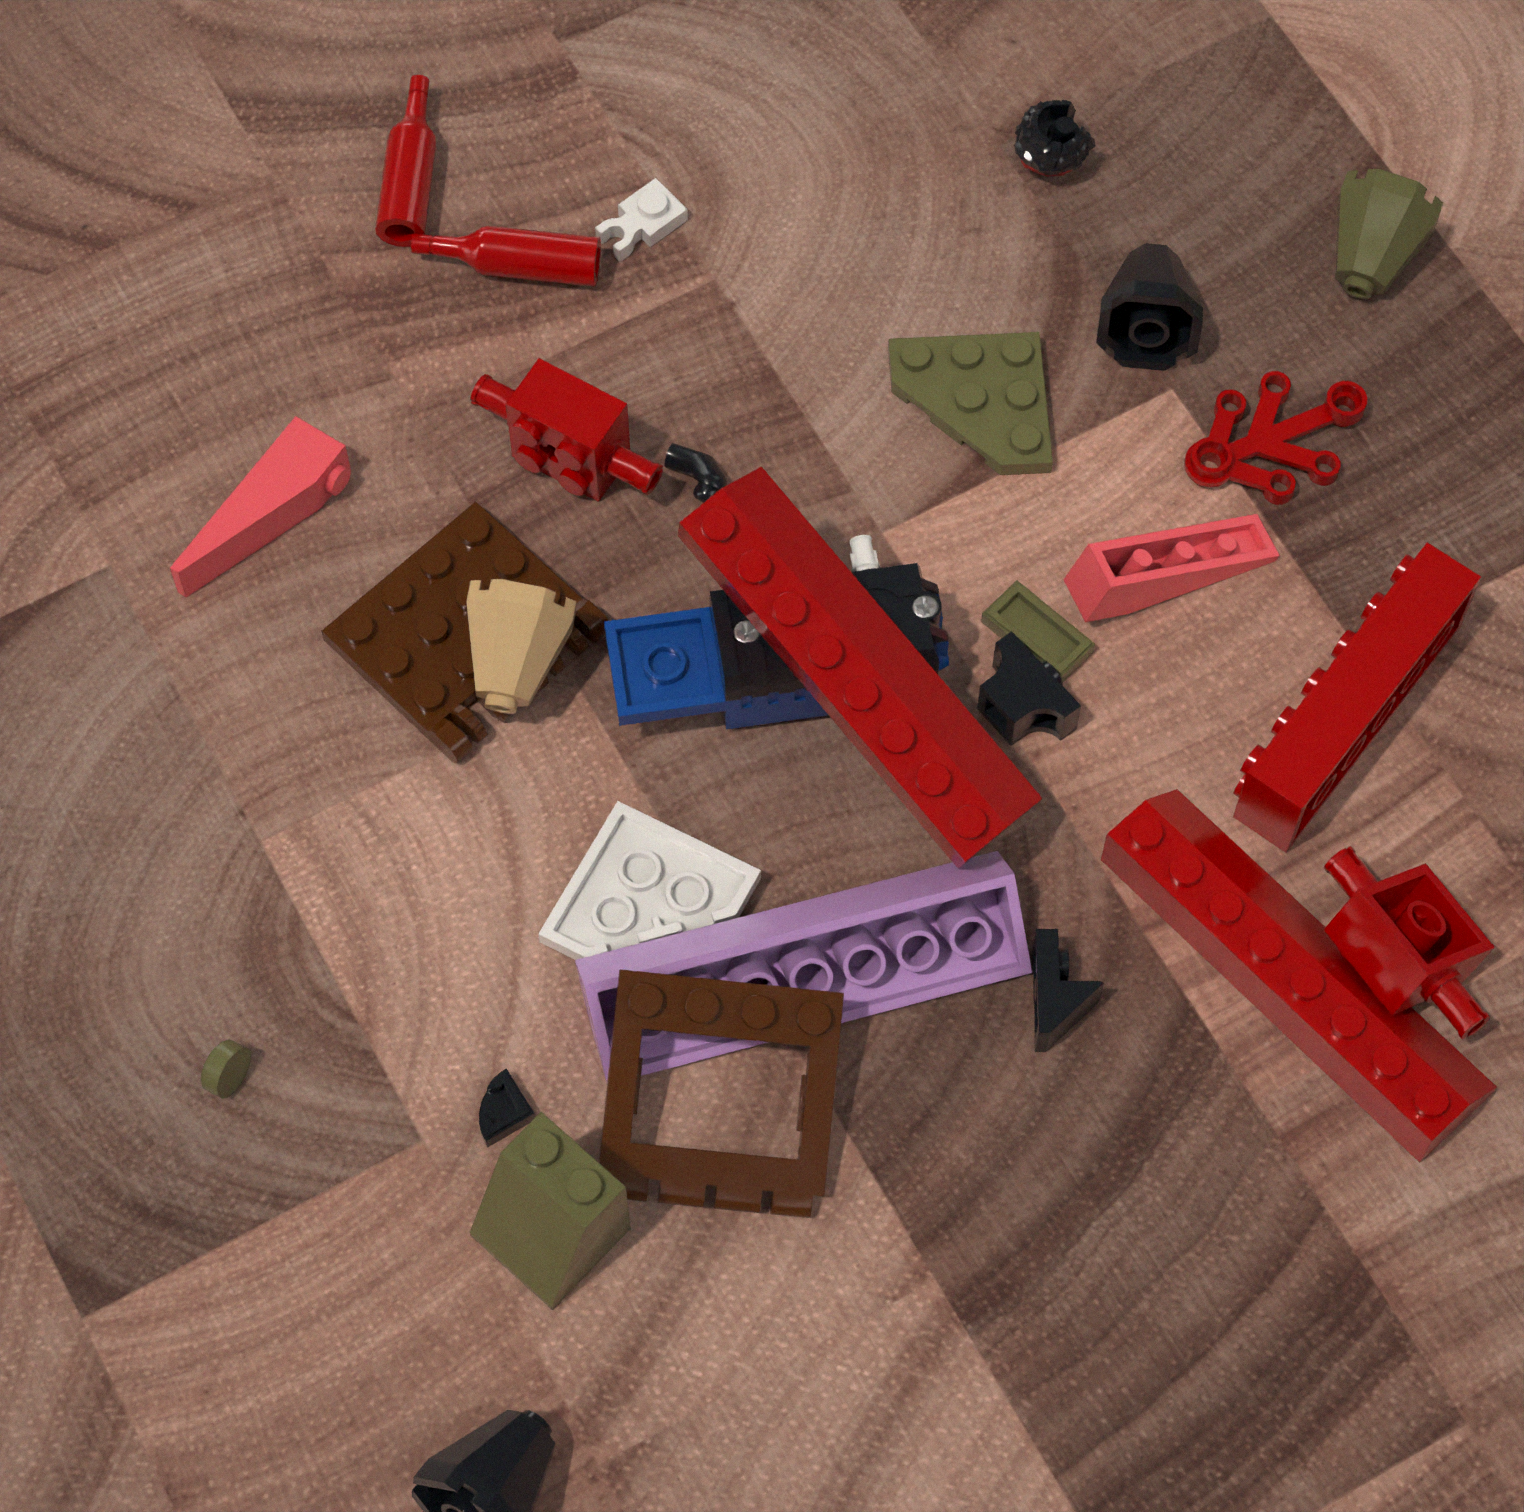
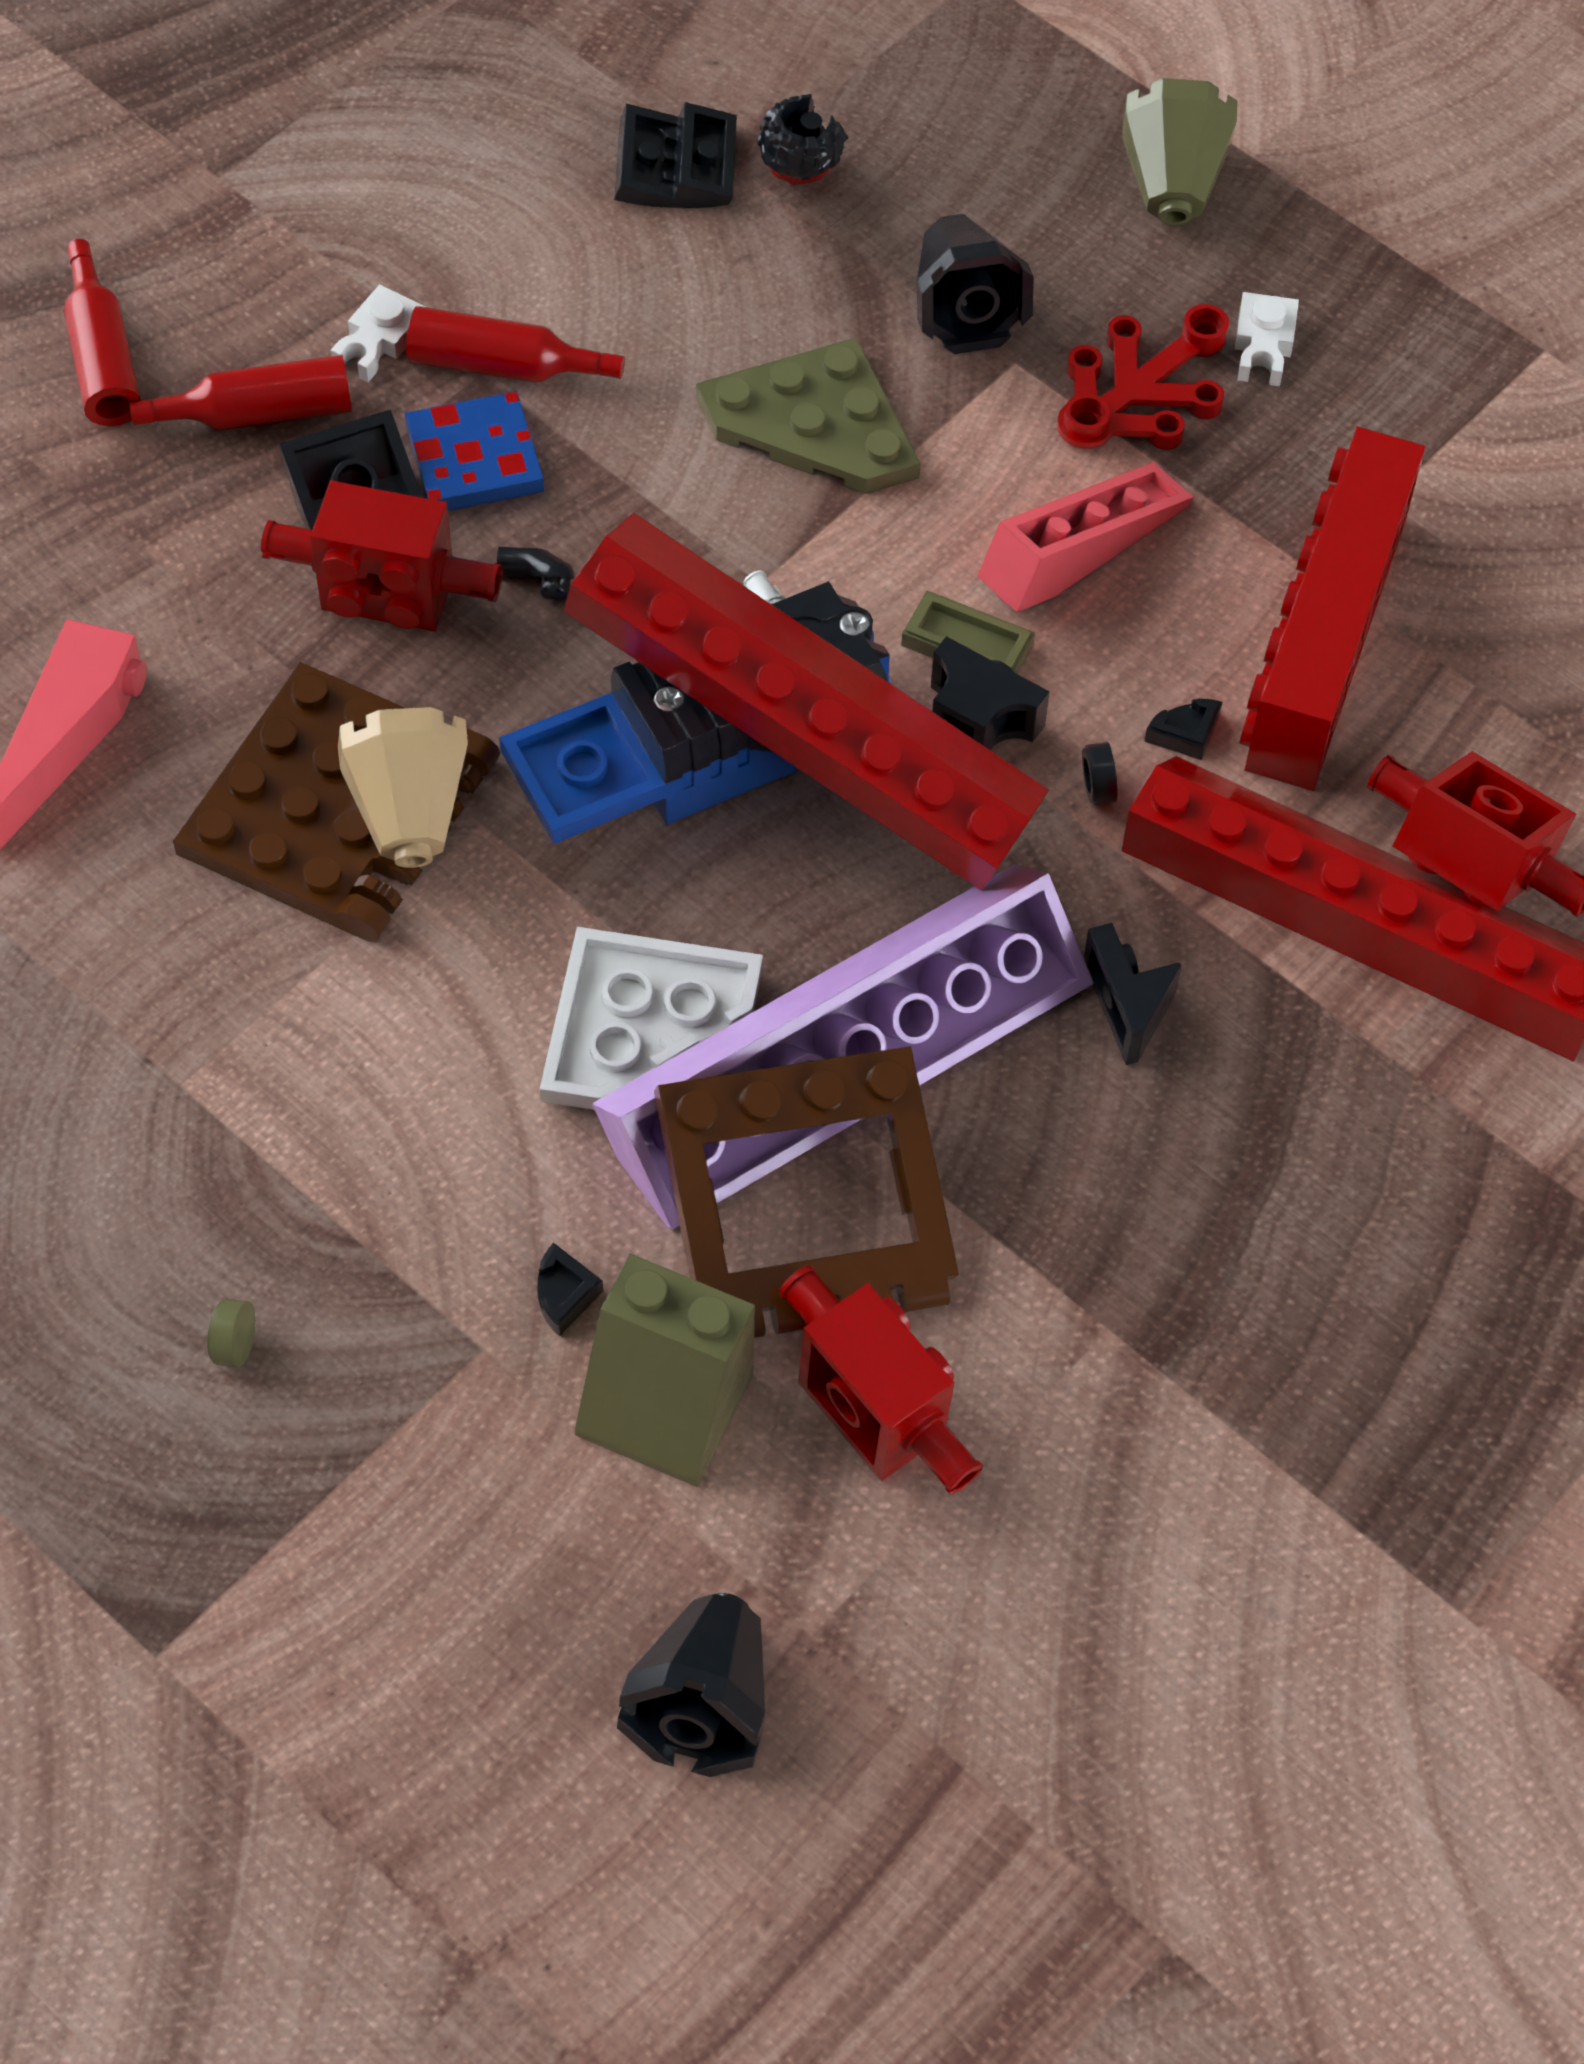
camera: 20 degrees left, 5 degrees down
none -> black slope [279,409,422,530]
none -> blue tile [405,391,544,511]
none -> red piece [406,306,625,383]
none -> black slope [614,102,737,208]
none -> red brick [779,1265,983,1495]
none -> black tile [1082,742,1118,805]
none -> black tile [1145,698,1223,760]
none -> white plate [1234,292,1299,386]

